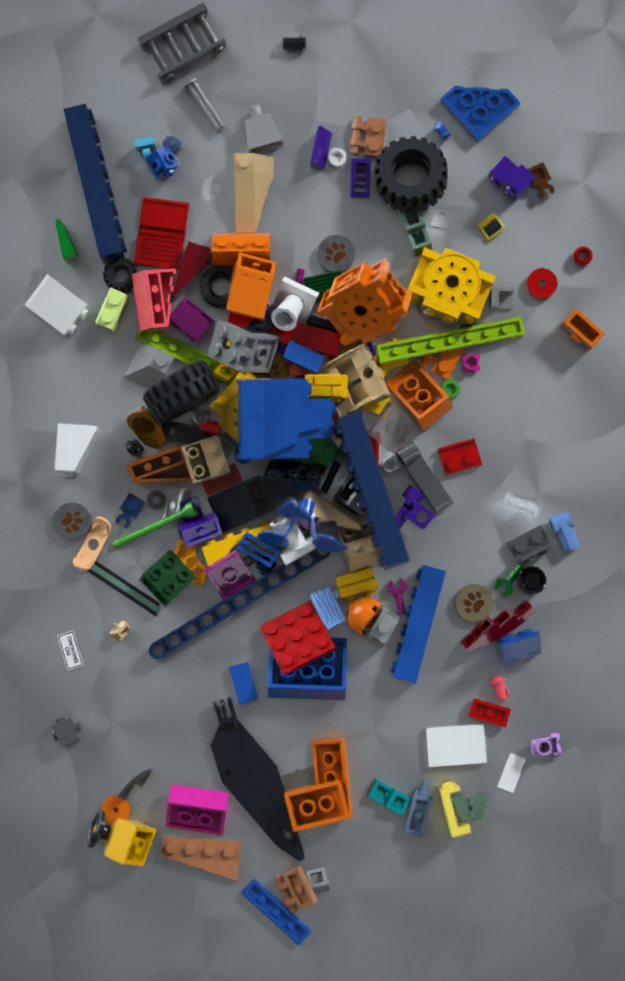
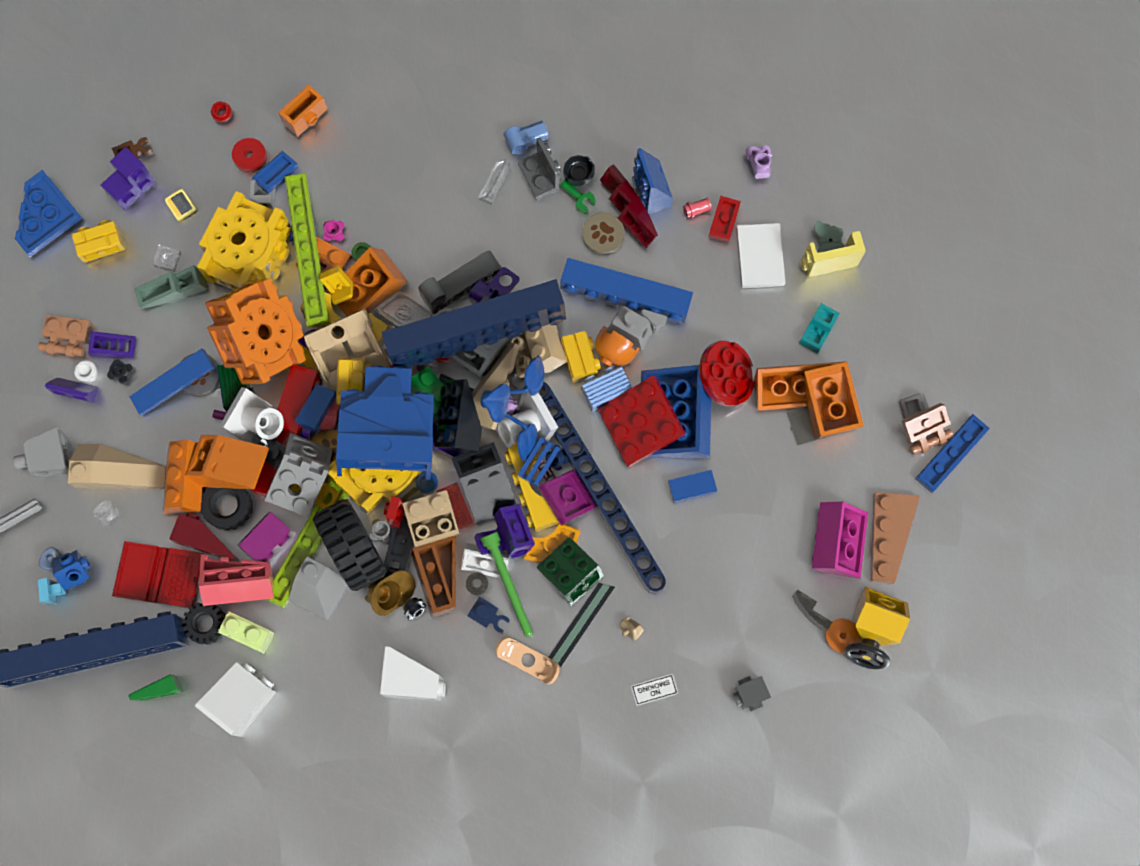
camera: 85 degrees left, 10 degrees down
flat silver tile [53,502,92,541] -> none
black wing [211,697,305,861] -> none
black axle [307,315,339,333] -> none
black tyre [375,136,448,213] -> none
magenta bar [387,579,407,615] -> none
sand blue hinge [404,780,433,837] -> none
blue tile [434,121,451,140] -> none
red plate [437,438,482,476] -> none
white sticker [497,753,526,793] -> none
none -> yellow brick [72,220,126,263]
none -> black plate [107,359,133,384]
none -> blue tile [129,348,215,416]
none -> blue tile [252,151,298,194]
none -> yellow bracket [320,265,353,305]
none -> light grey slope [640,309,668,334]
none -> red tile [699,341,755,406]

